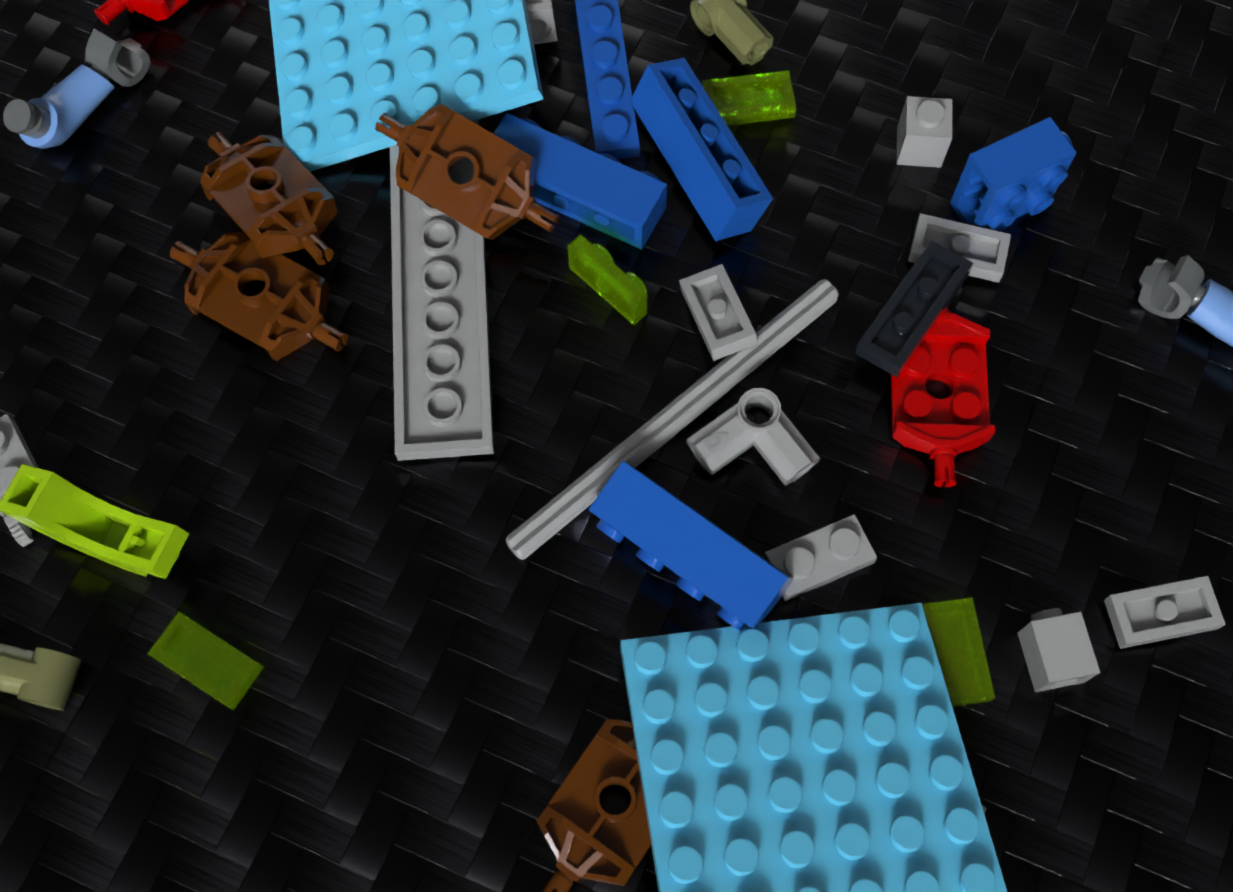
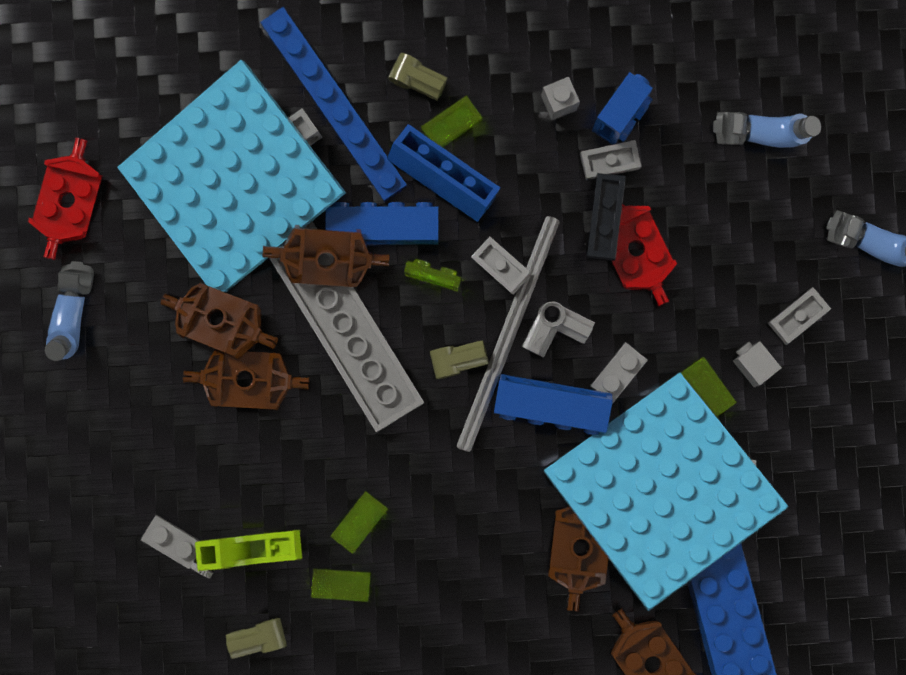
camera: 30 degrees left, 15 degrees up
none -> clear neon green plate [331,491,388,554]
none -> olive piece [430,340,489,379]

